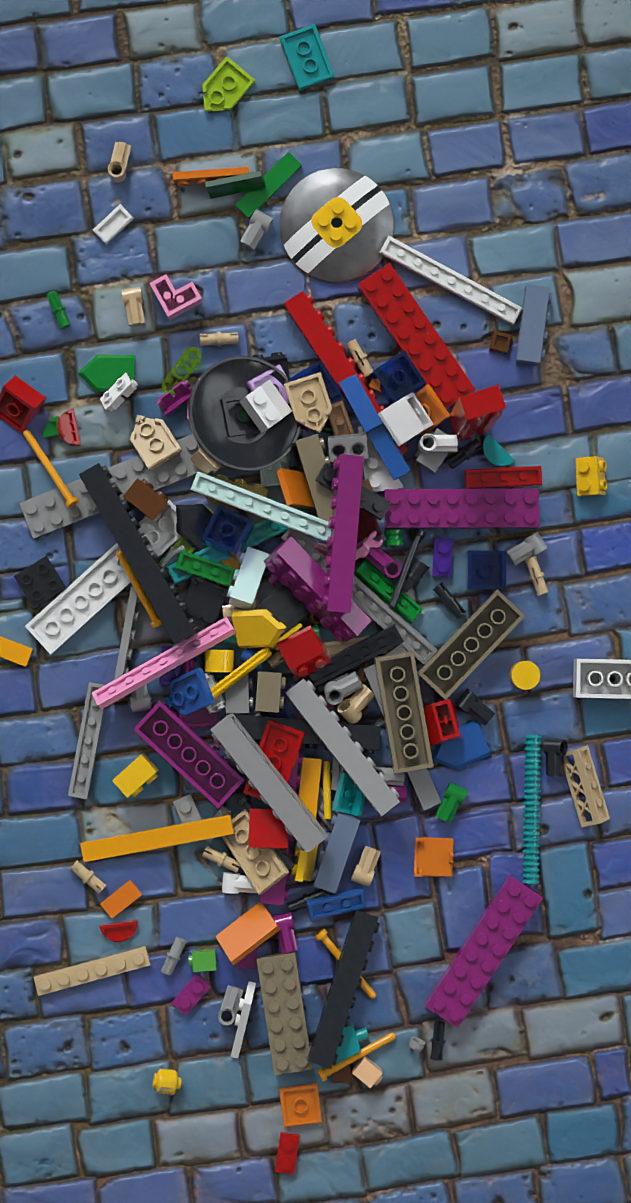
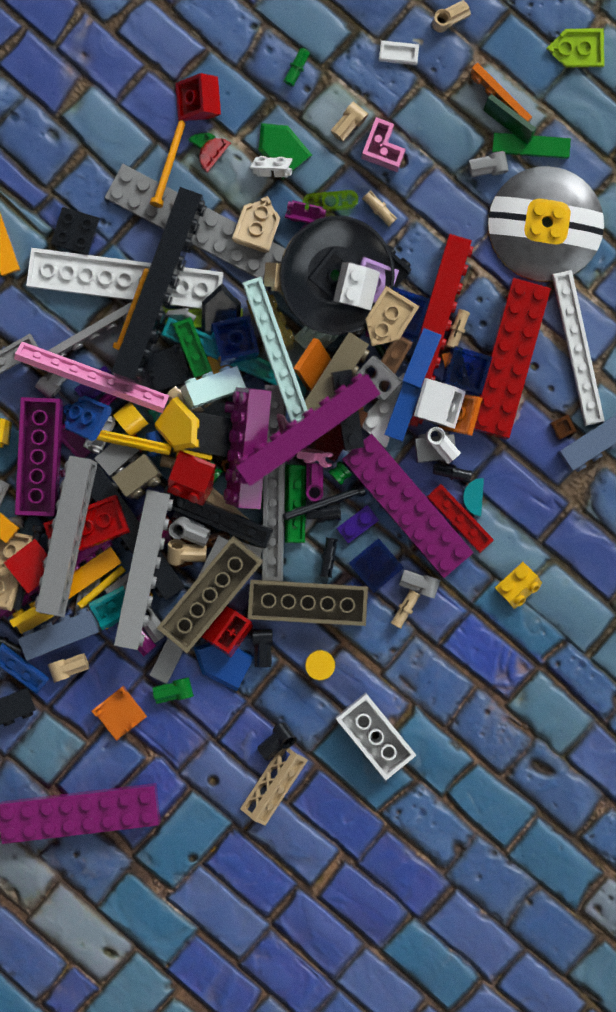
camera: 55 degrees right, 0 degrees up
reddish brown brick [123,478,171,523] -> none
red brick [448,384,506,441] -> none
teal piece [522,734,542,885] -> none

